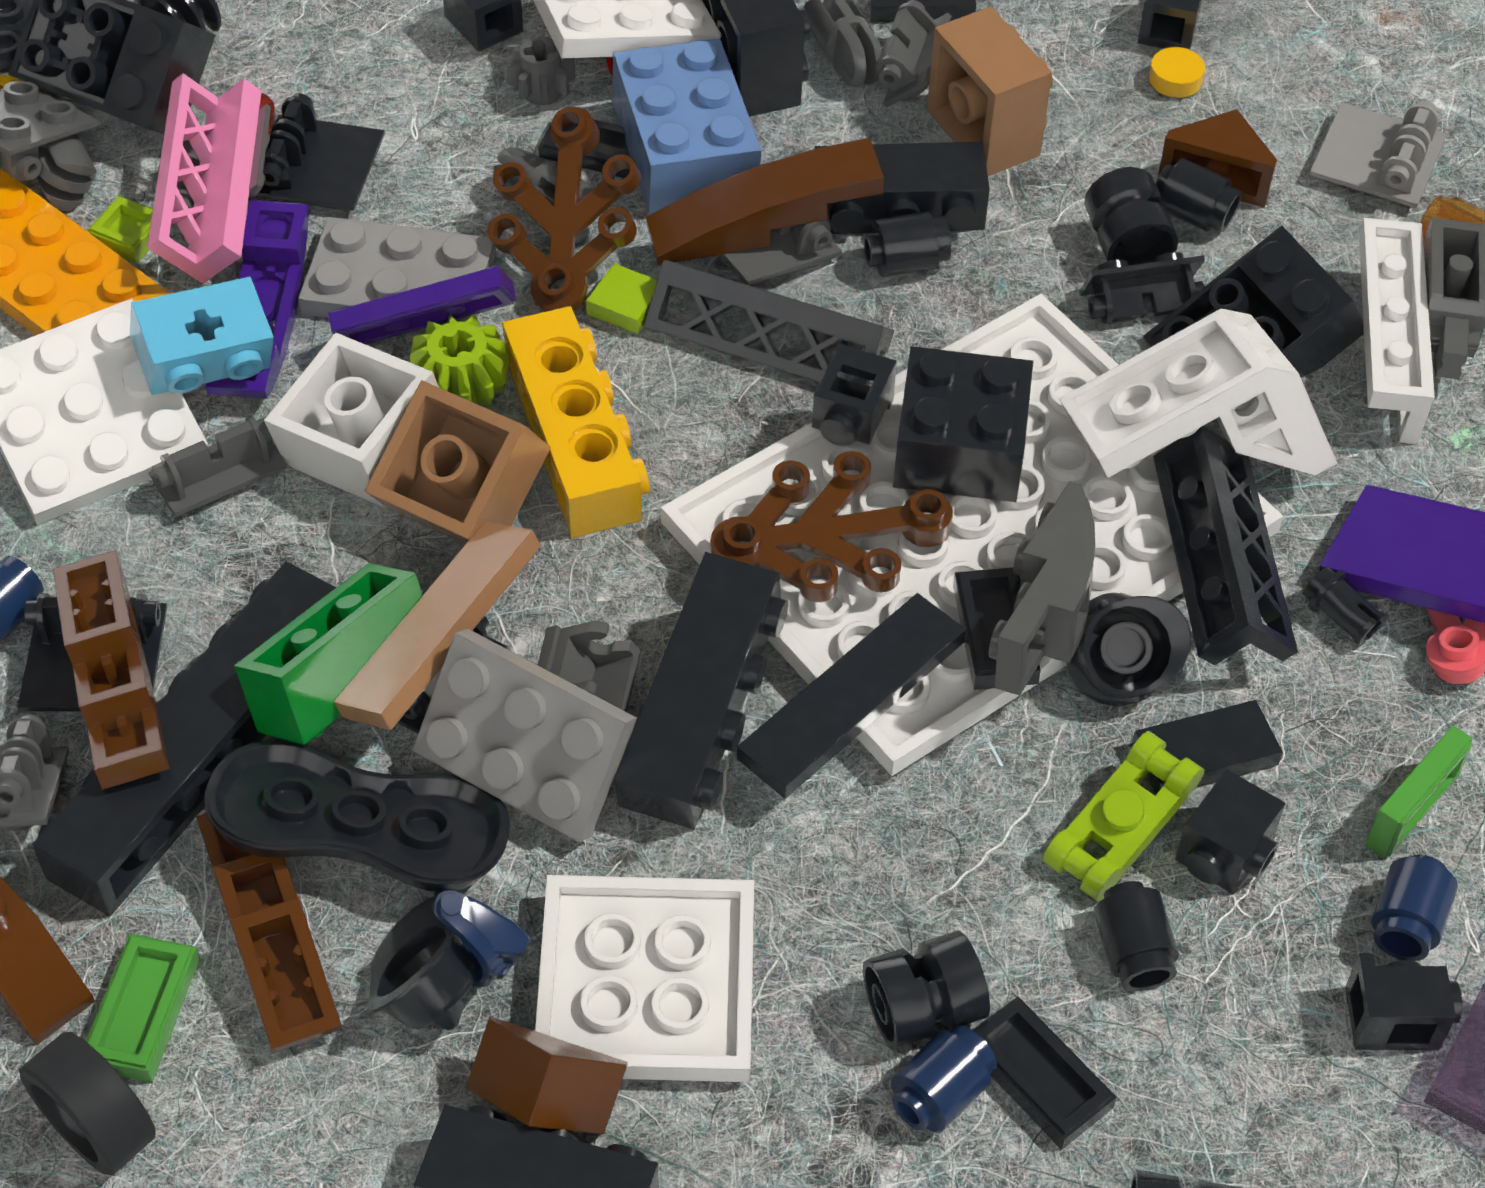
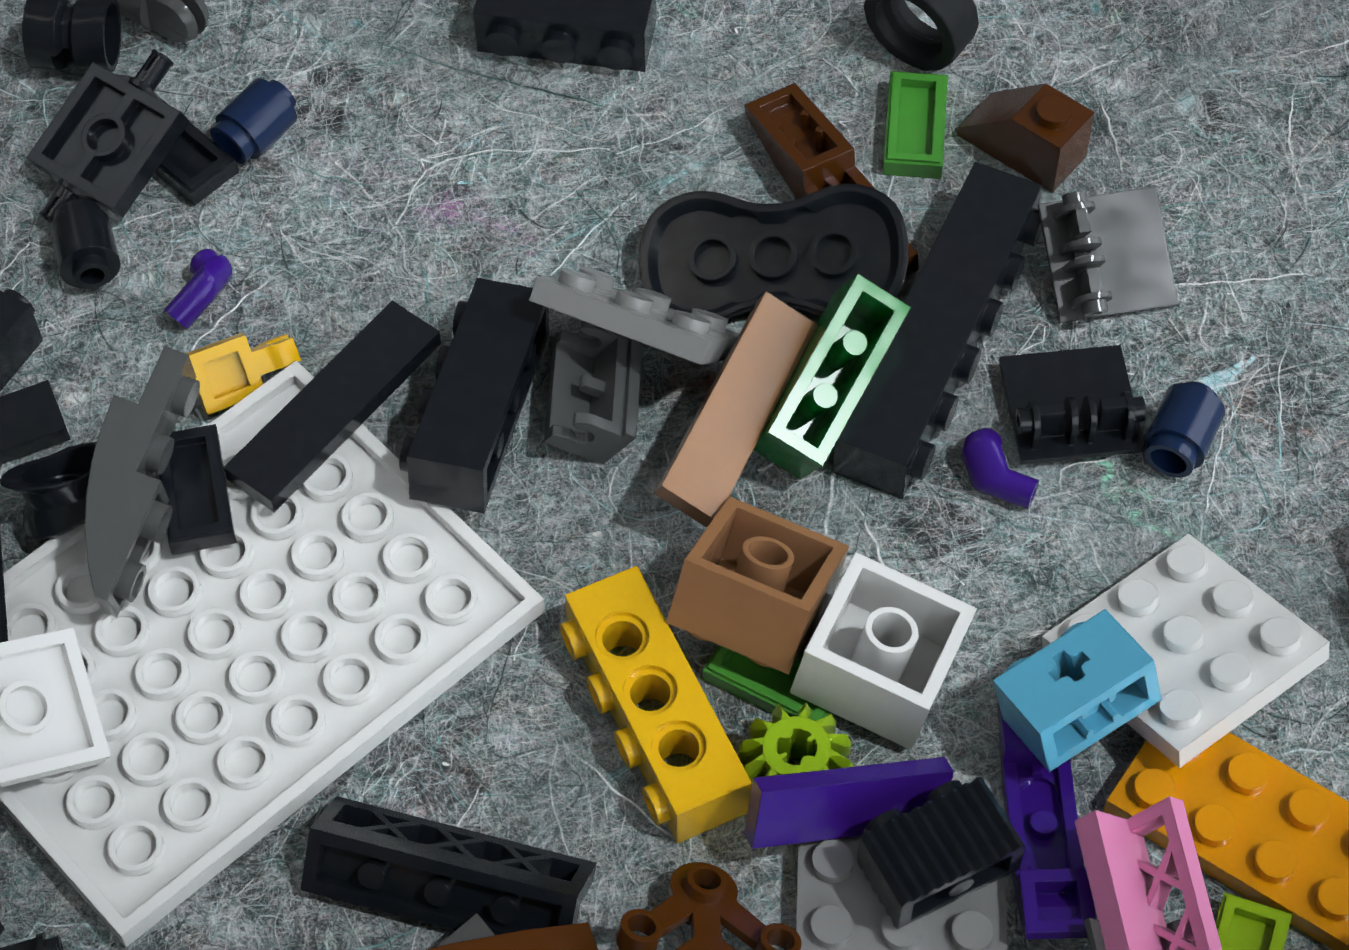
camera: 175 degrees right, 5 degrees up
reddish brown slope [53,550,170,790] -> none
dark grey hinge [149,416,288,518] -> none
black piece [367,895,477,1031] -> none
dark blue helmet [433,890,531,988] -> none
reddish brown slope [466,1016,628,1134] -> none
white plate [535,875,754,1082] -> none
lime tile [586,263,658,334] -> none
reddish brown plant [710,451,953,602] -> none
black brick [812,344,897,446] -> none
black wheel [862,930,990,1049] -> none
black brick [893,346,1034,502] -> none
lime plate [1042,731,1204,902] -> none
none -> black plate [26,49,190,223]
none -> dark purple arm [164,249,232,329]
none -> yellow plate [185,333,301,415]
none -> black brick [857,777,1026,929]
none -> dark purple arm [961,428,1039,510]

